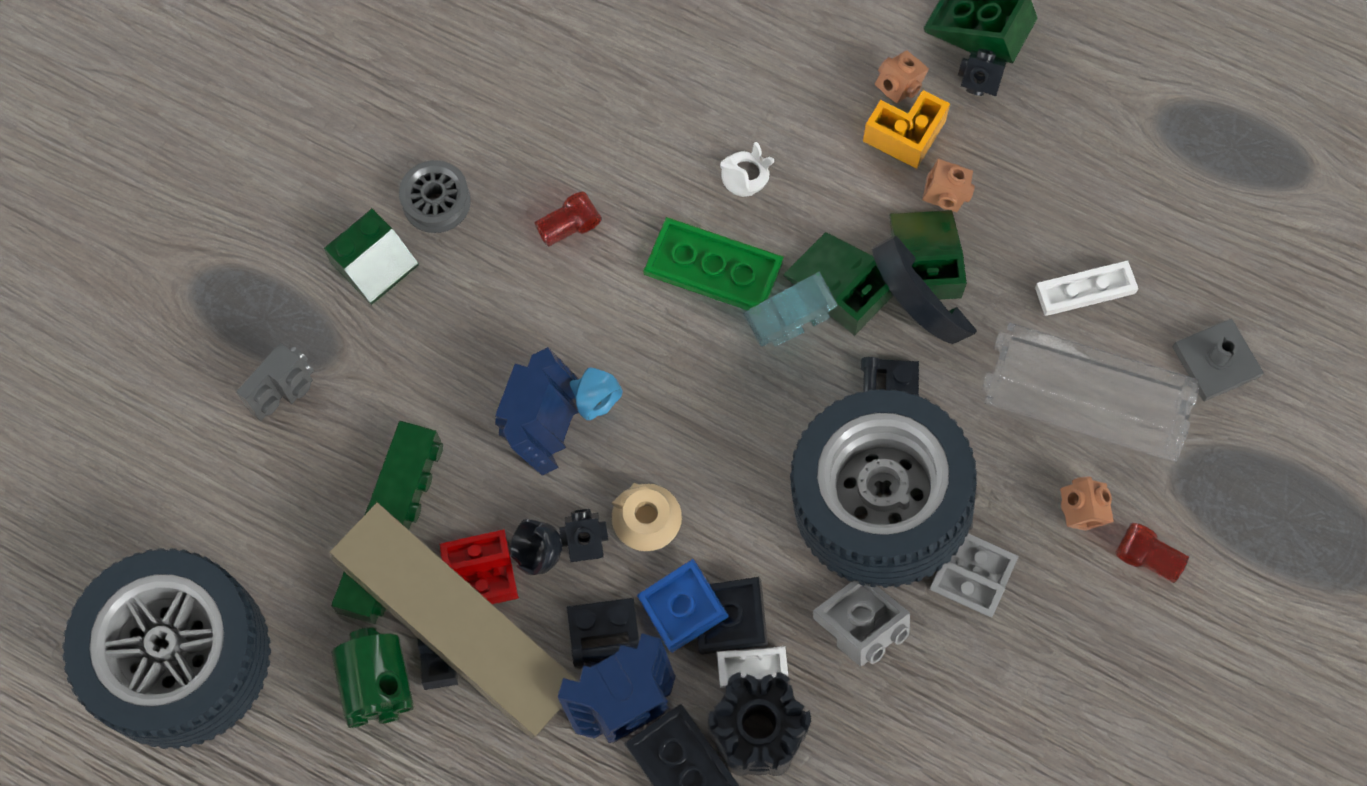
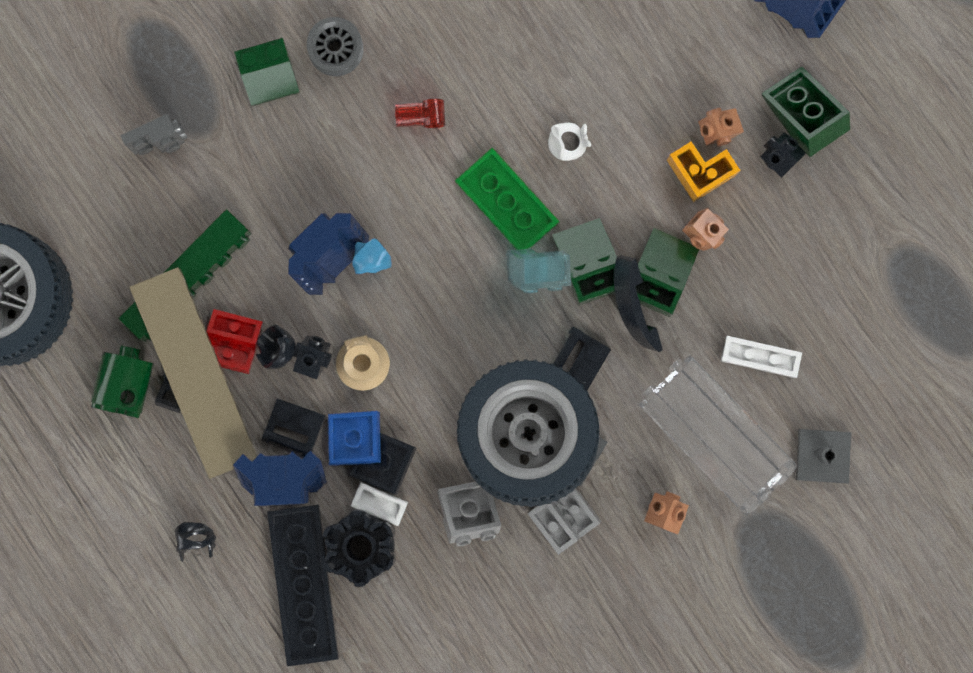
camera: 25 degrees right, 15 degrees up
clear red piece [1115,523,1189,583] -> none

